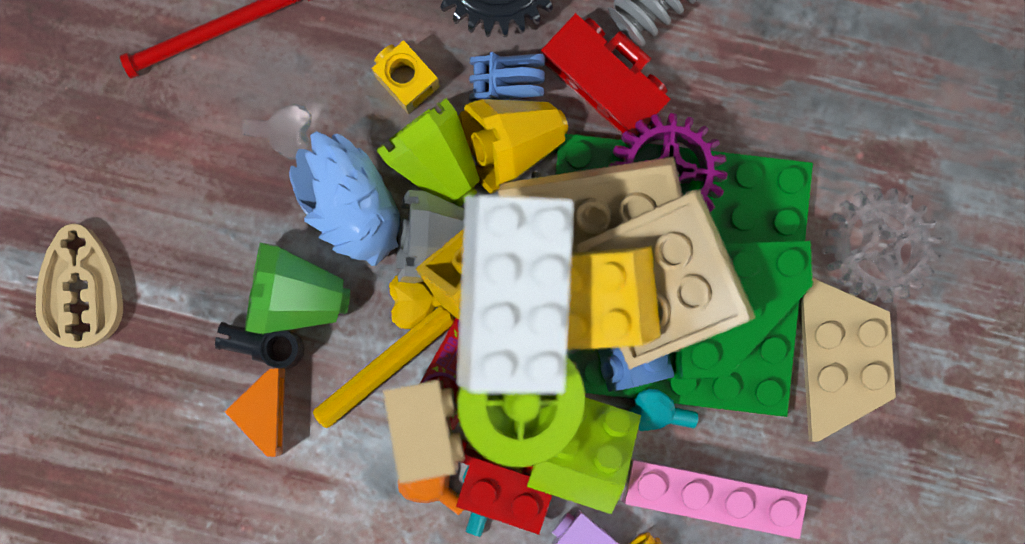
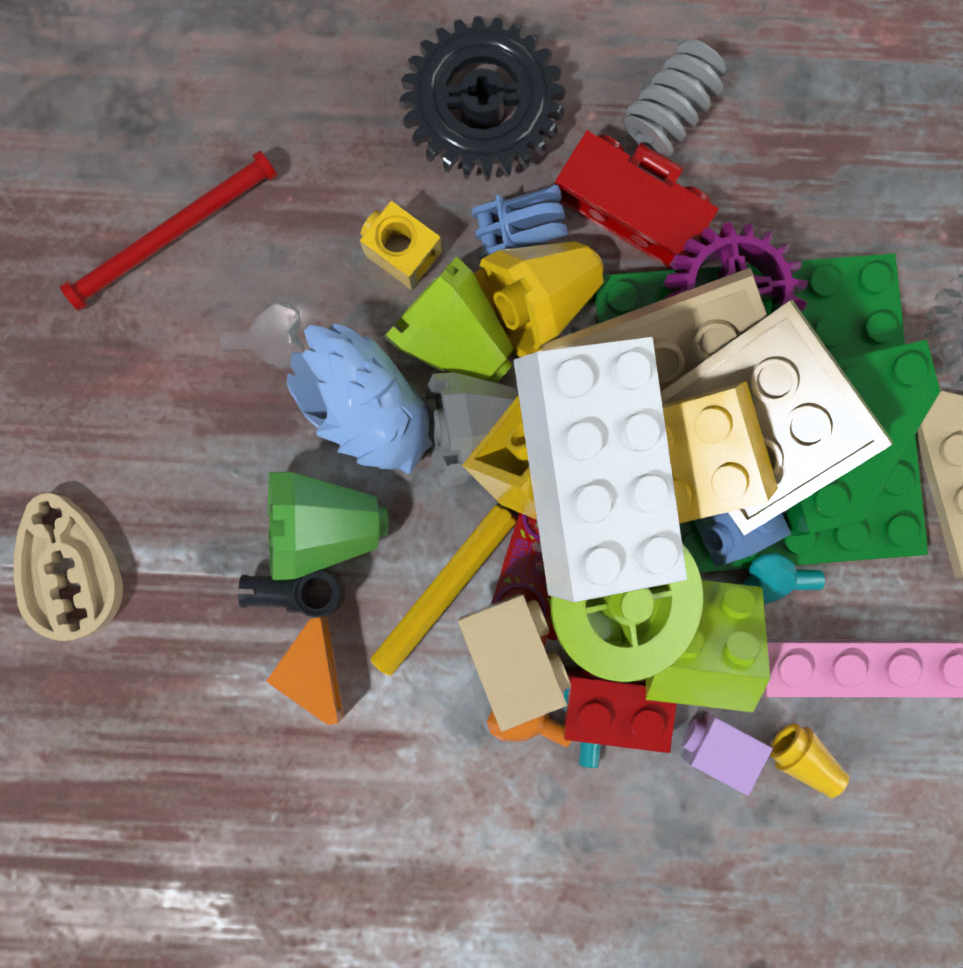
camera: 10 degrees left, 0 degrees up
yellow rock [389,275,442,329] -> none

